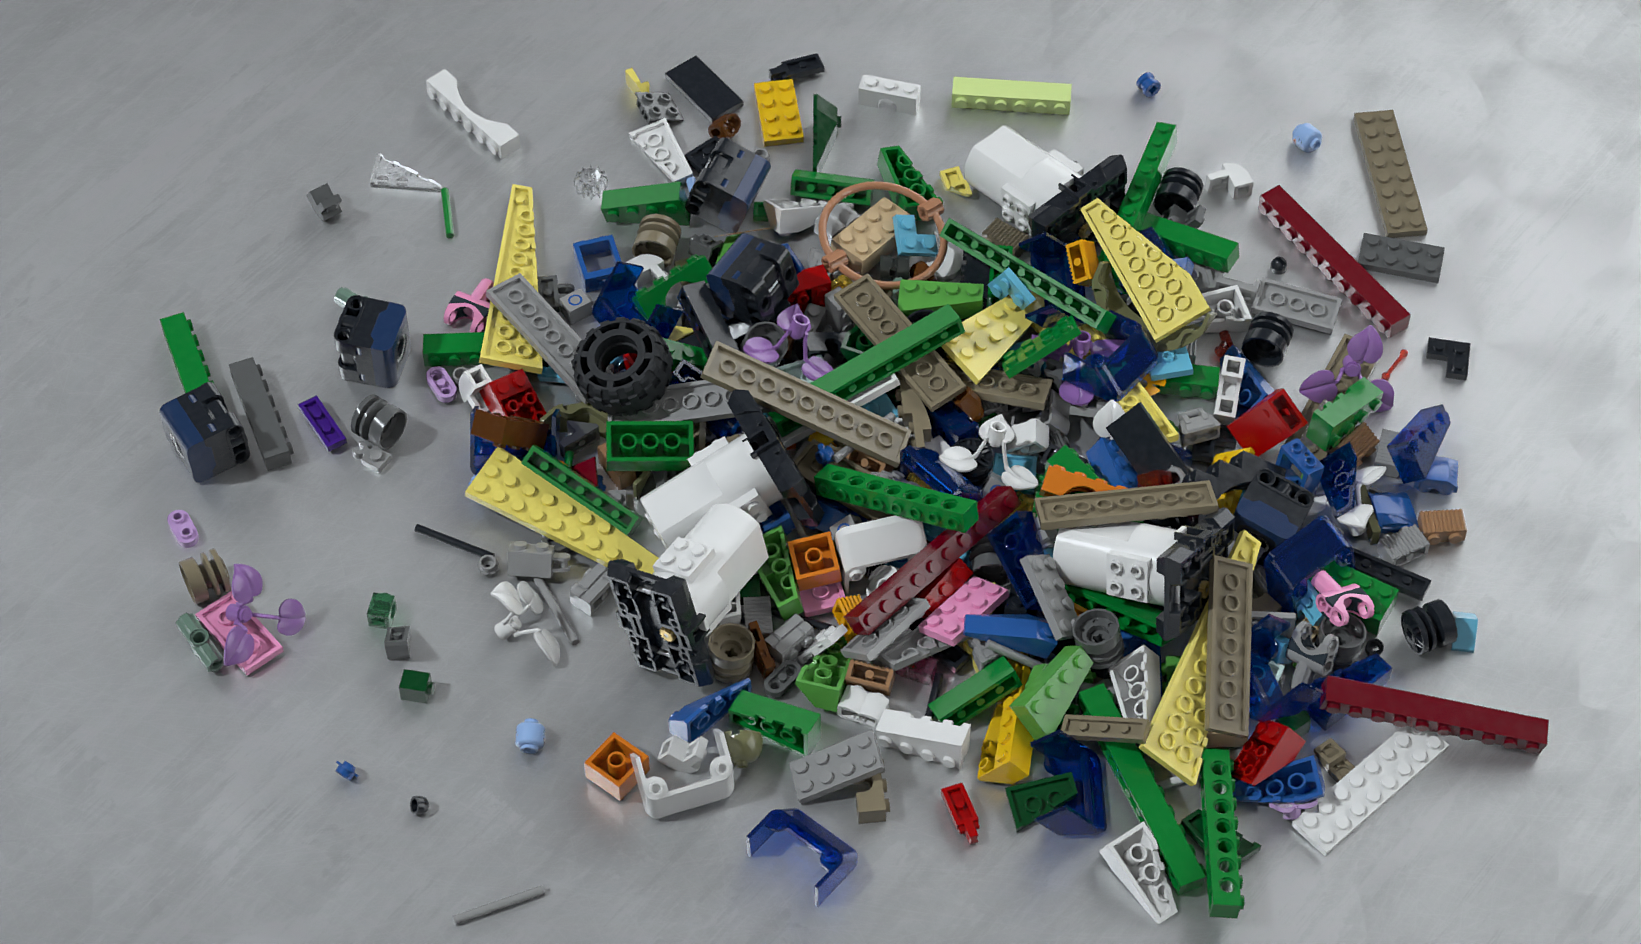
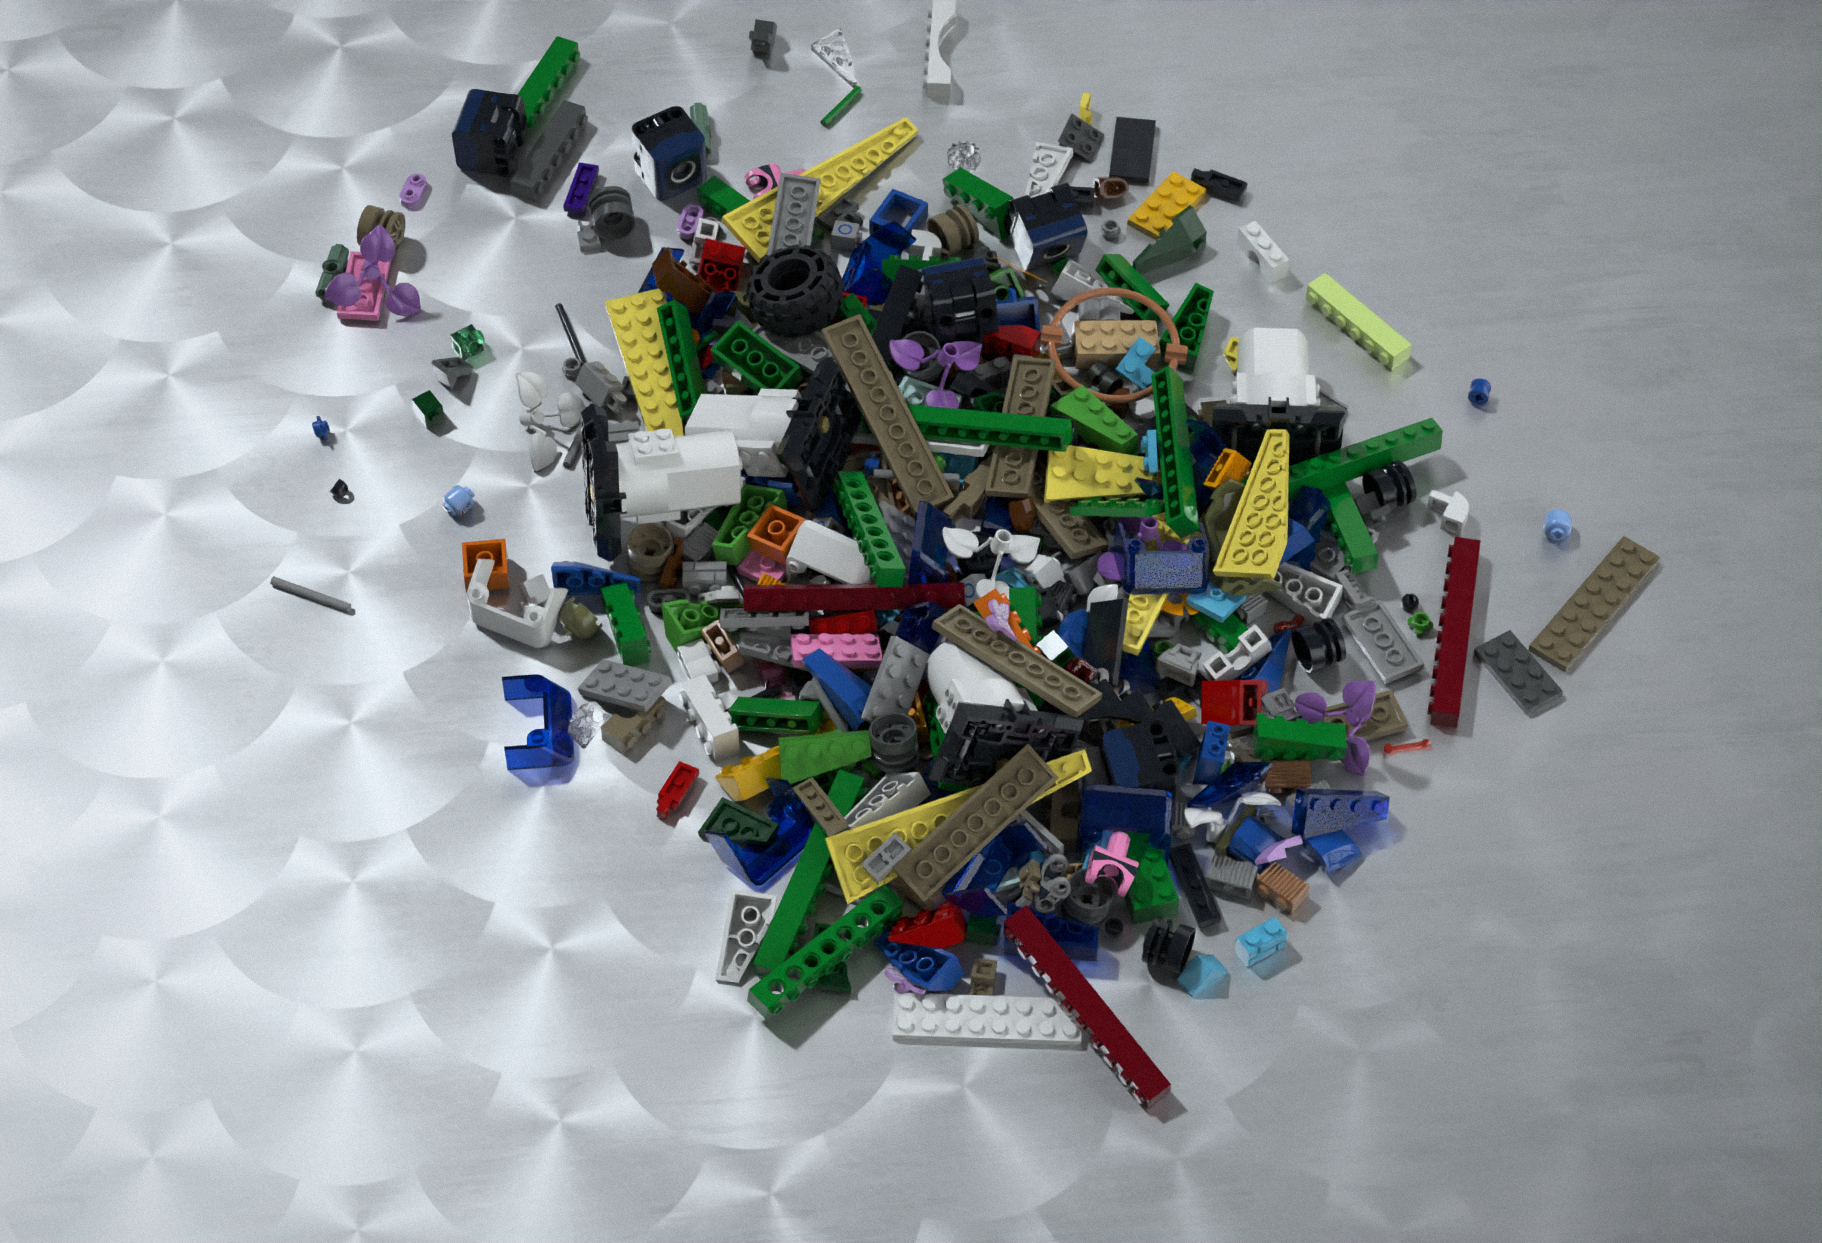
camera: 45 degrees right, 0 degrees up
black plate [1426,337,1471,381] -> none
none -> clear slope [568,701,610,749]
none -> light grey hinge [861,833,911,885]
none -> lavender animal [986,599,1018,641]
none -> dark tan plate [1018,859,1041,901]
none -> brick [1036,630,1075,668]
none -> medium azure brick [1234,917,1288,967]
none -> lavender slope [1255,835,1303,865]
none -> light grey plate [1261,688,1301,721]
none -> bright green plate [1407,612,1433,635]

